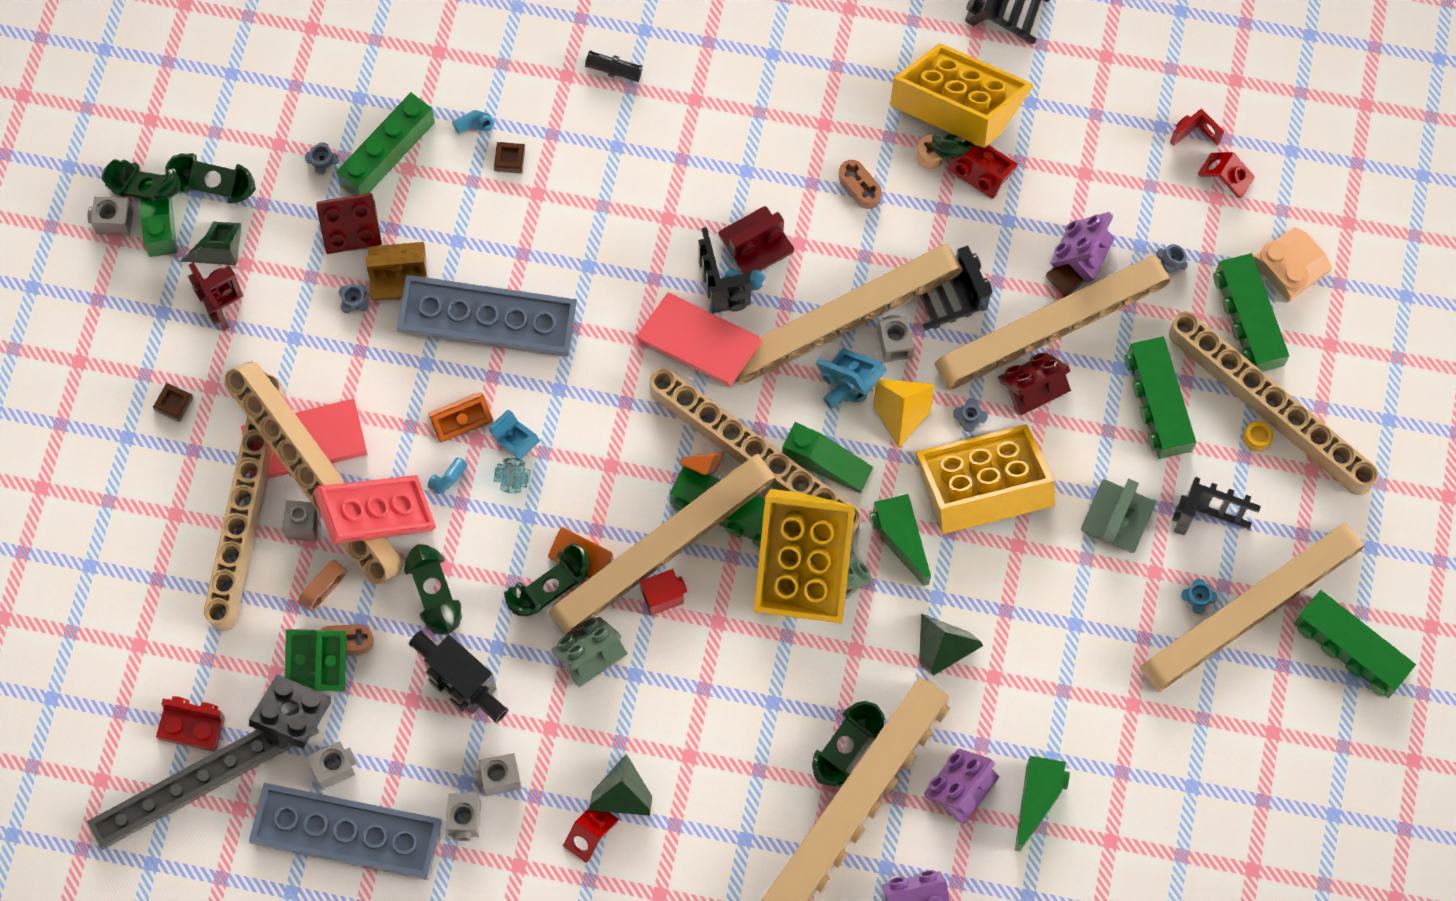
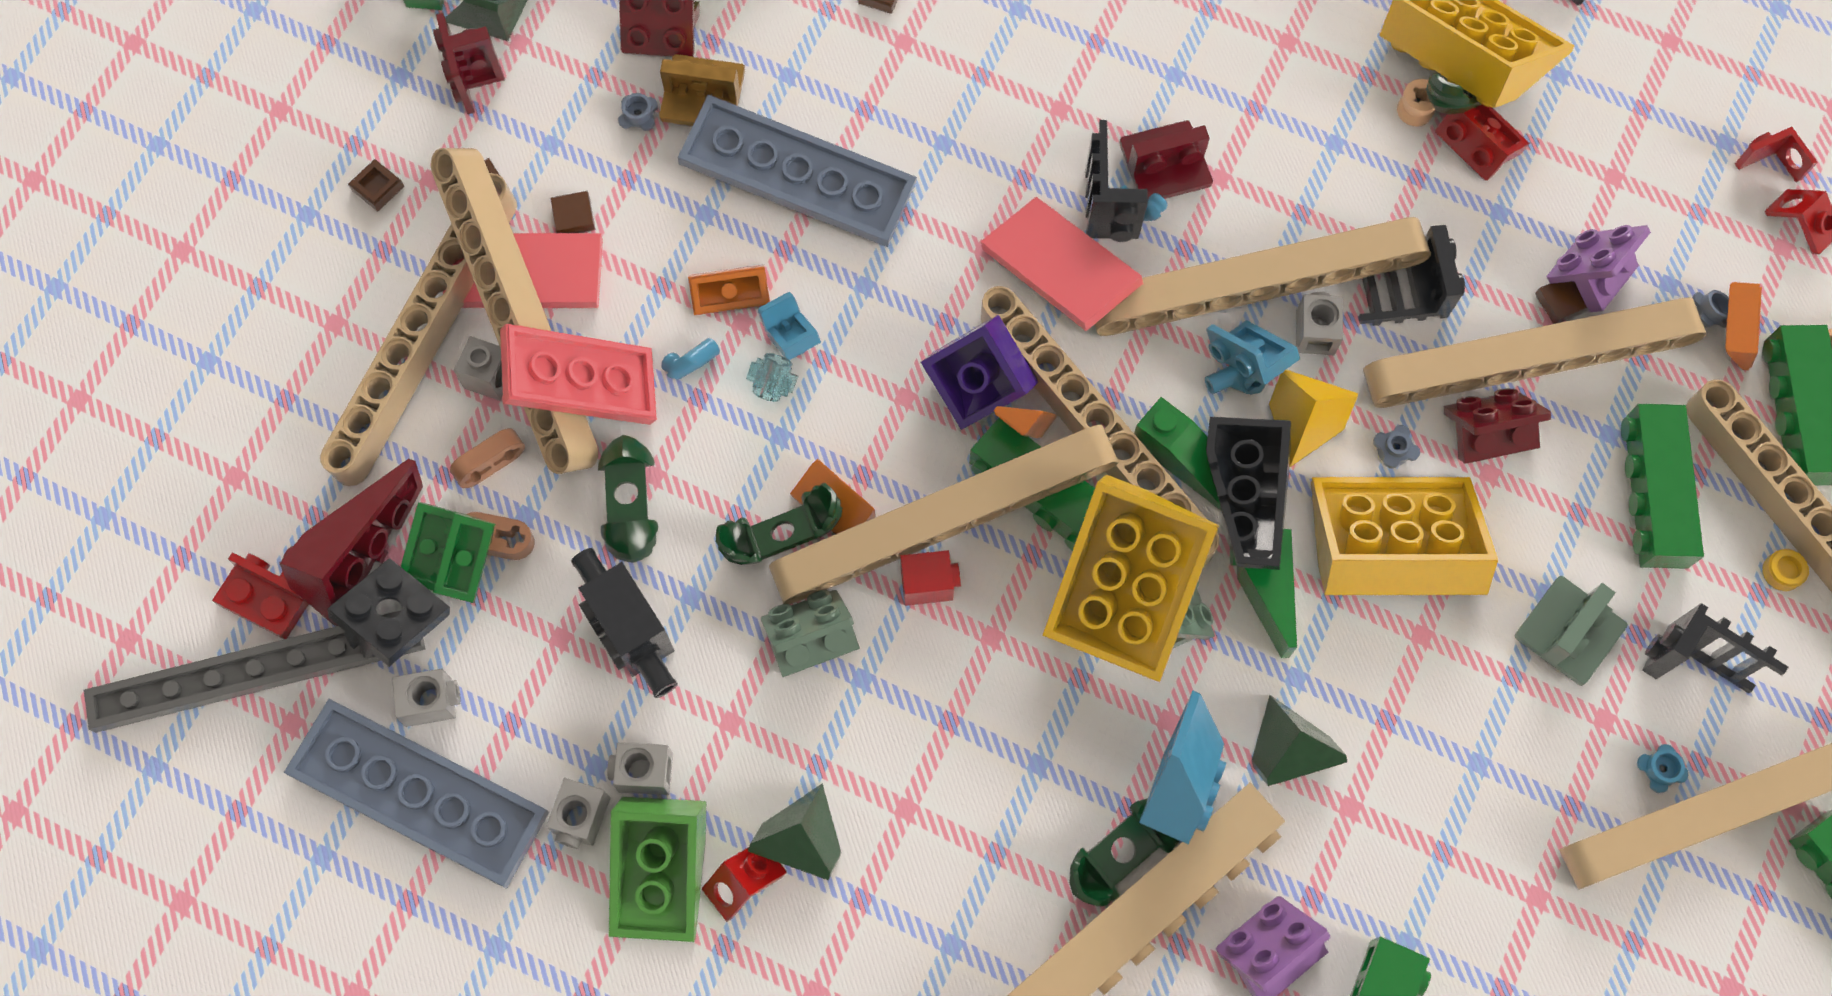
camera: 15 degrees right, 0 degrees up
nougat beam [839,160,882,209] -> none
none -> dark red wedge [280,458,423,626]
none -> reddish brown tile [550,191,596,233]
none -> bright green slope [609,796,707,942]
none -> dark purple slope [920,314,1038,430]
none -> dark azure slope [1139,691,1226,845]
none -> black wedge [1206,417,1291,570]
none -> orange slope [1725,282,1762,371]

